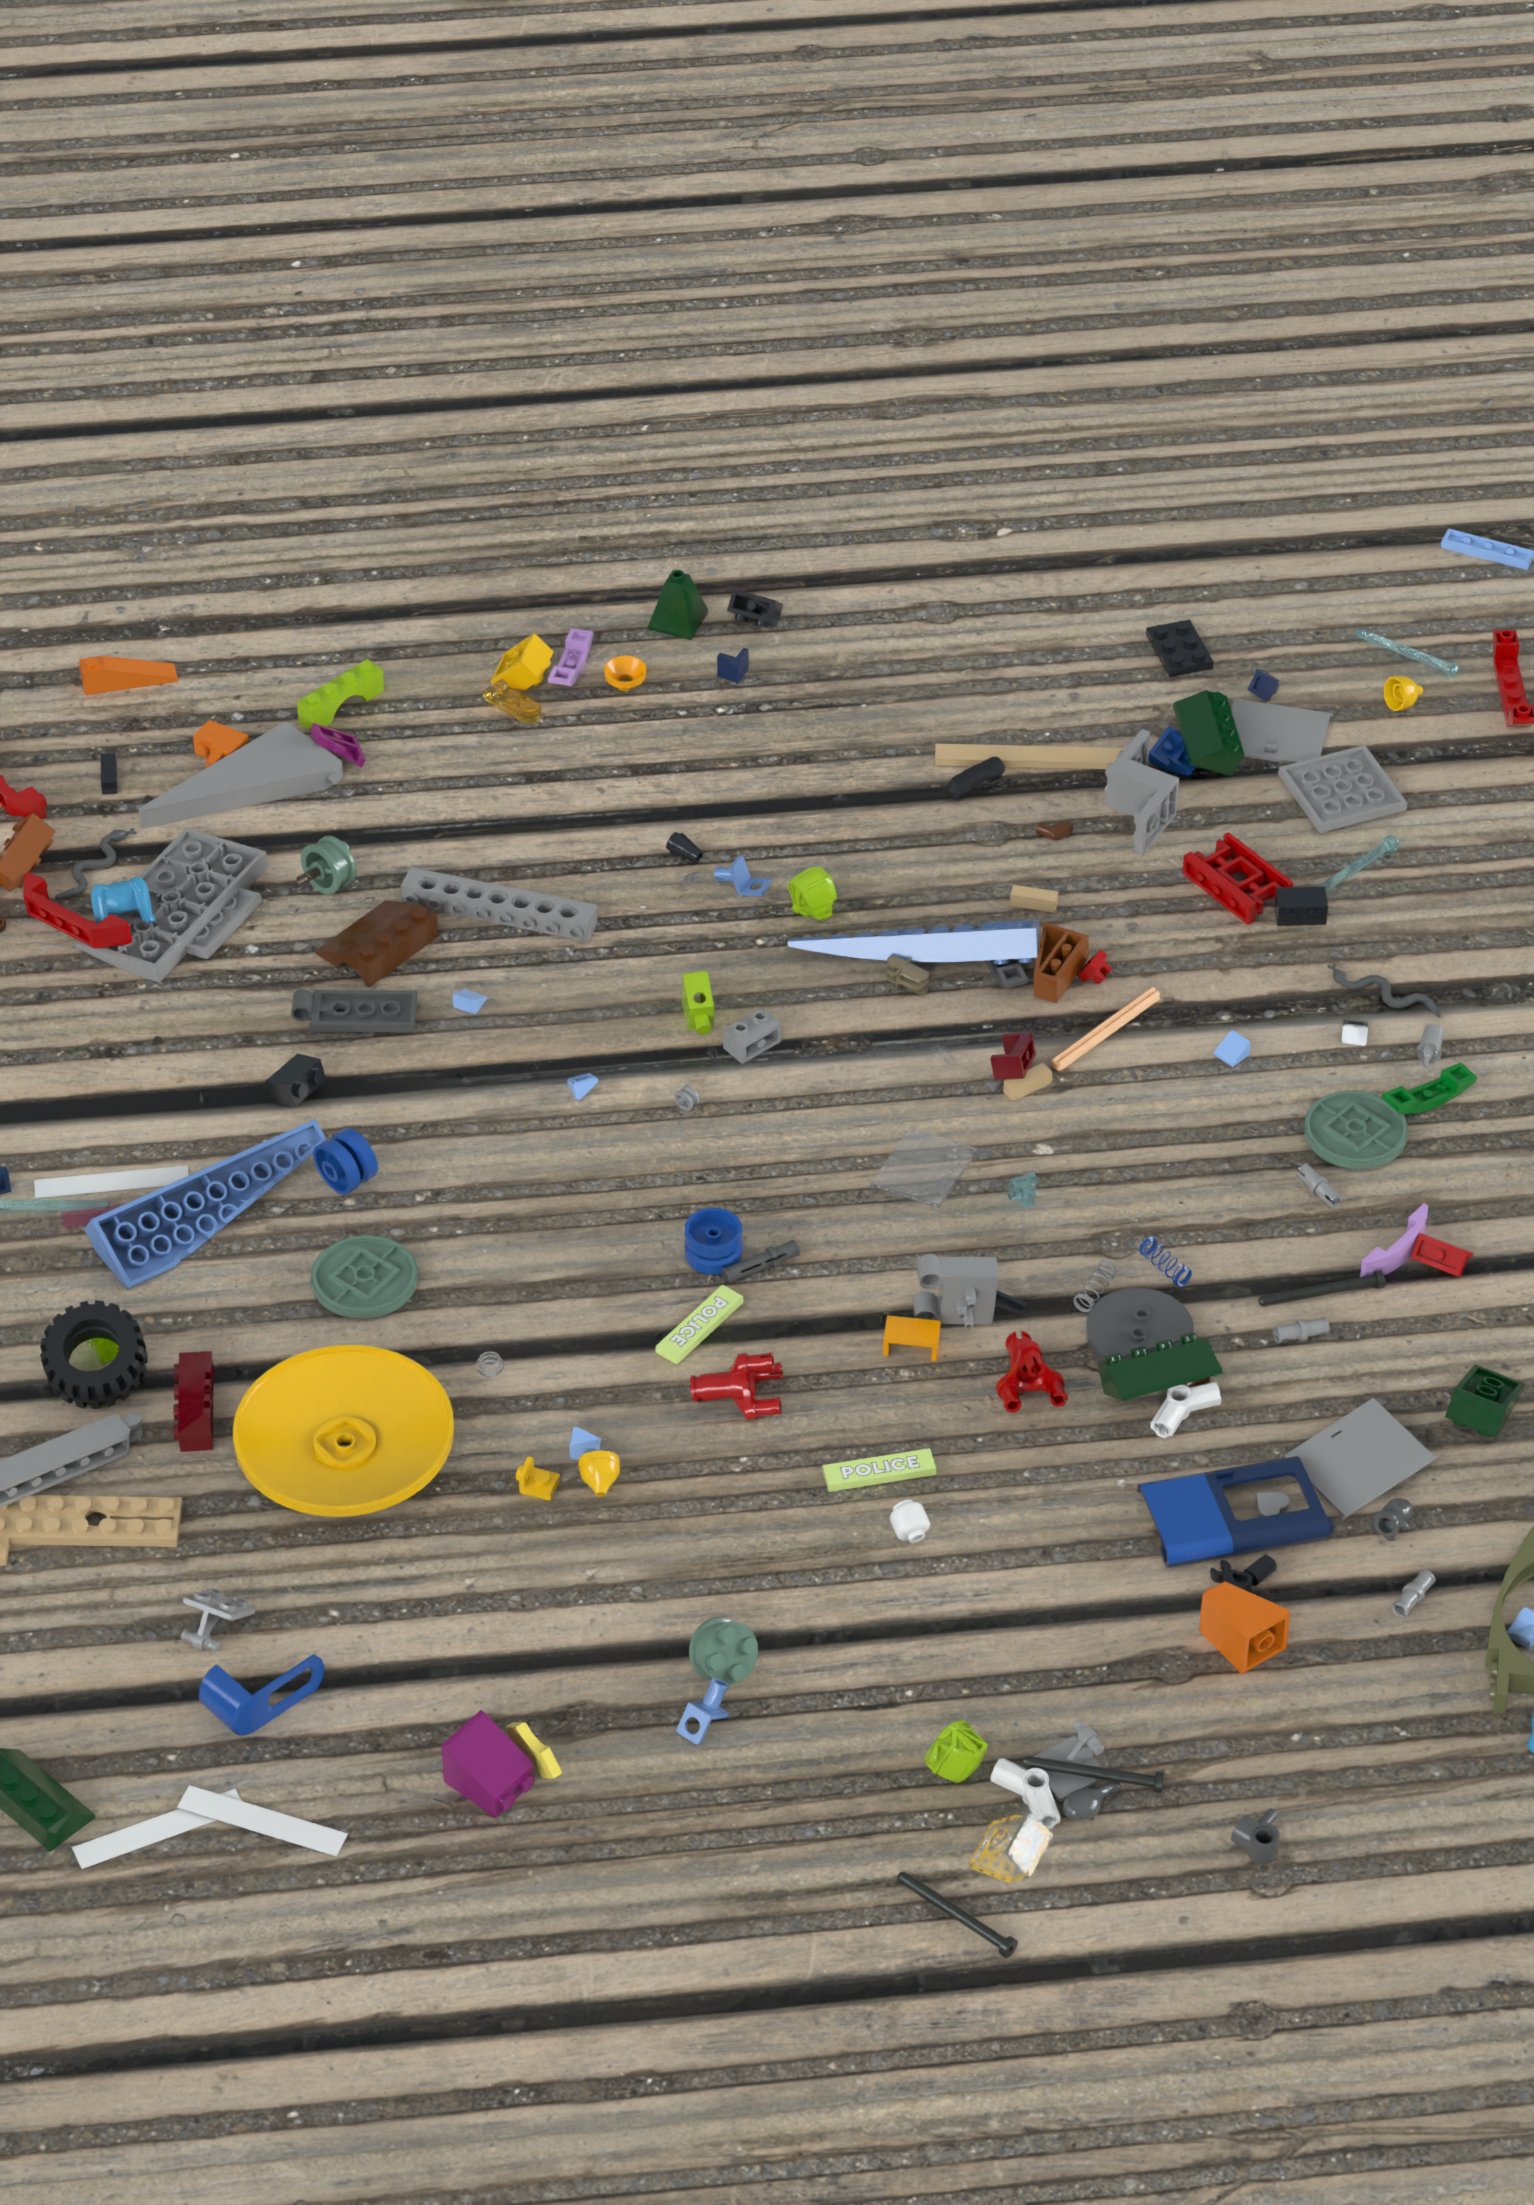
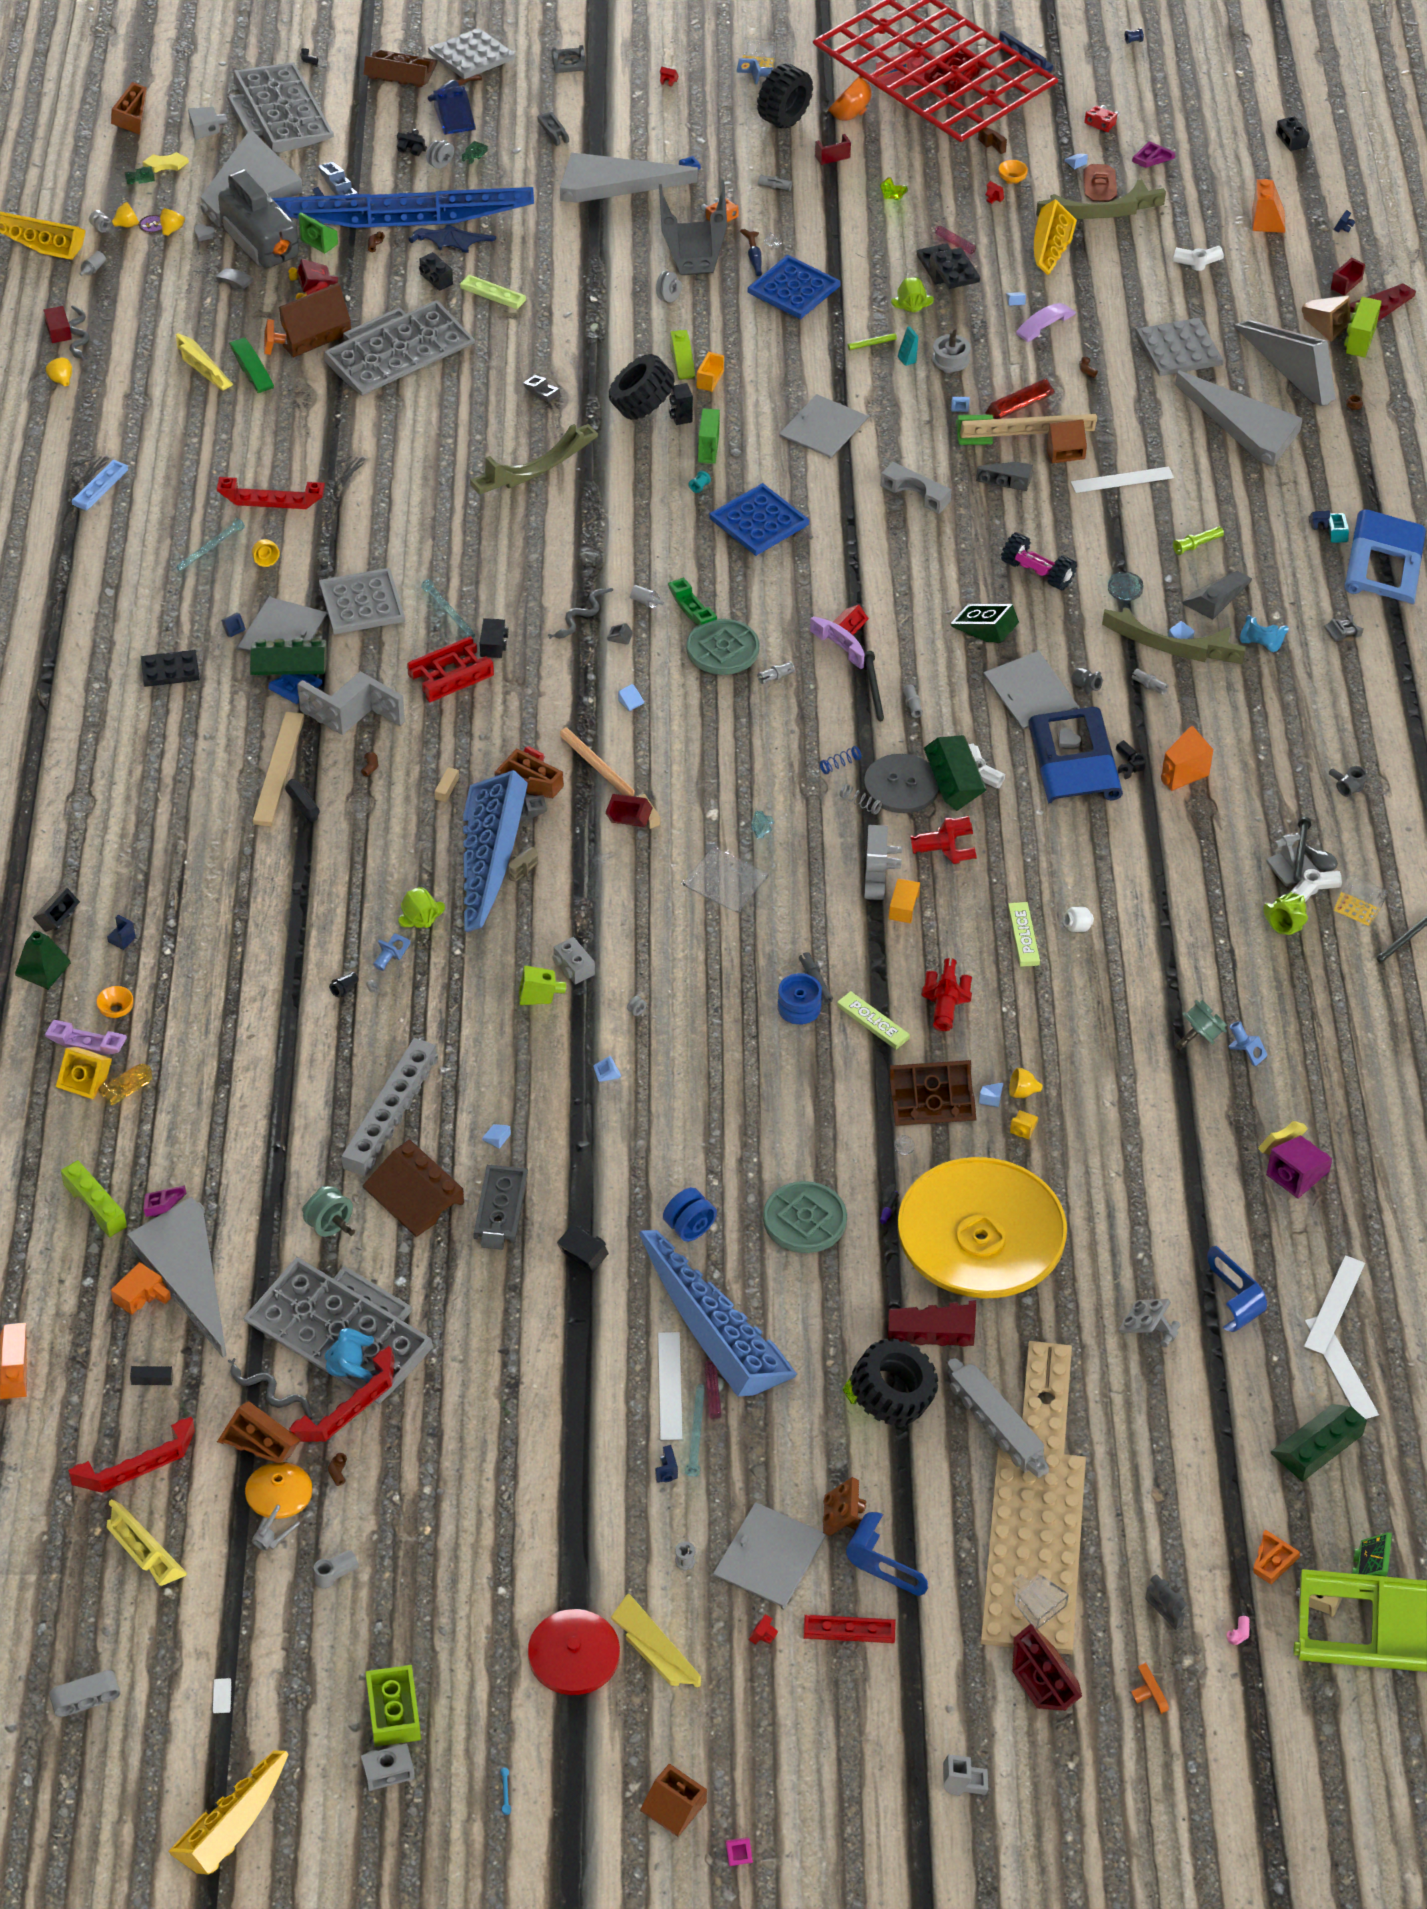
camera: 85 degrees left, 5 degrees up
none -> reddish brown piece [888,1060,977,1126]

